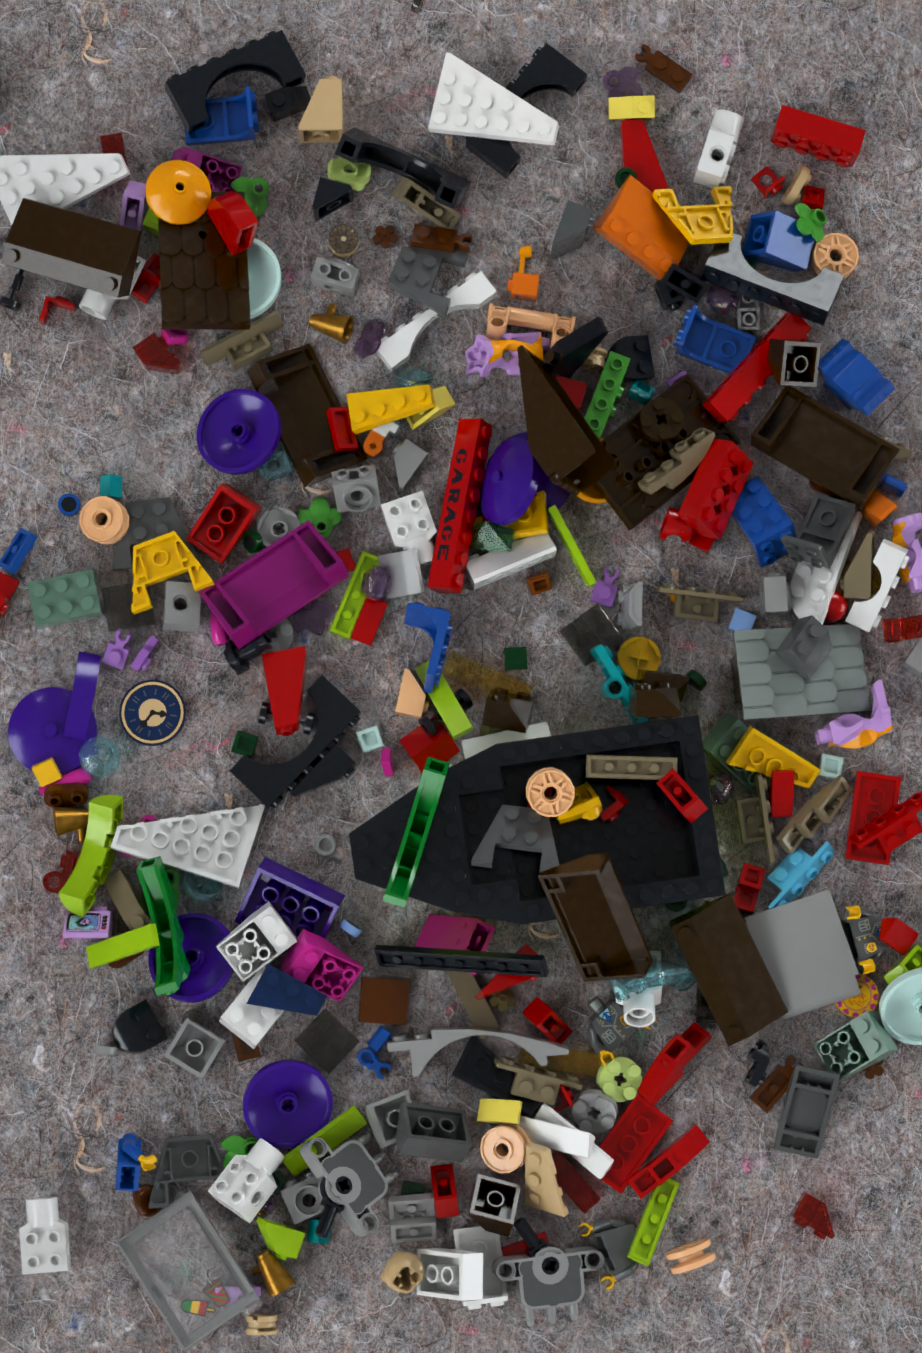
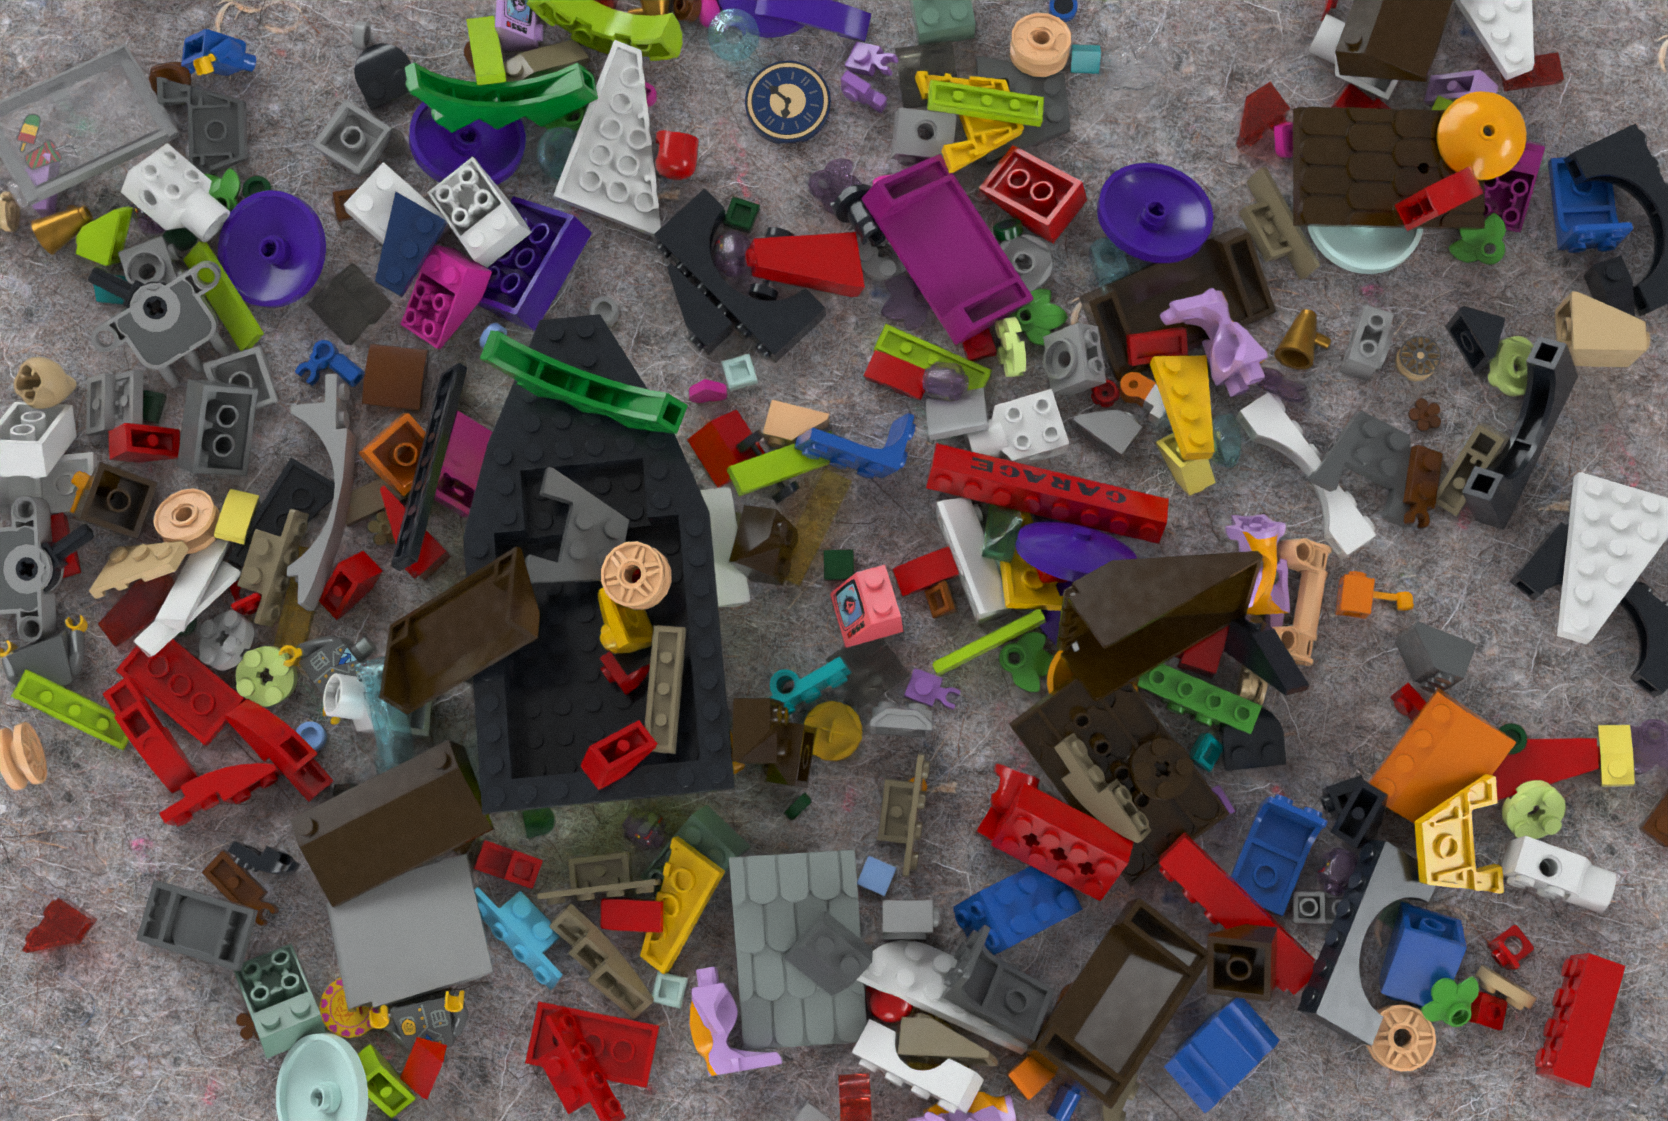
camera: 105 degrees right, 5 degrees down
none -> light orange hand [70,471,91,514]
none -> red slope [159,763,283,827]
none -> dark green tile [242,176,273,198]
none -> light blue tile [296,721,327,752]
none -> orange slope [358,413,426,496]
none -> red helmet [655,130,699,180]
none -> clear purple head [714,231,751,277]
none -> clear purple plate [808,158,862,215]
none -> coral slope [830,564,904,648]
none -> red slope [892,546,959,598]
none -> lime tile [927,80,1044,127]
none -> yellowish green plate [995,317,1026,377]
none -> bright green plate [999,632,1053,692]
none -> red plate [1091,379,1120,408]
none -> lavender hips [1160,288,1268,397]
none -> red plate [1390,682,1427,722]
none -> yellowish green plate [1502,780,1566,839]

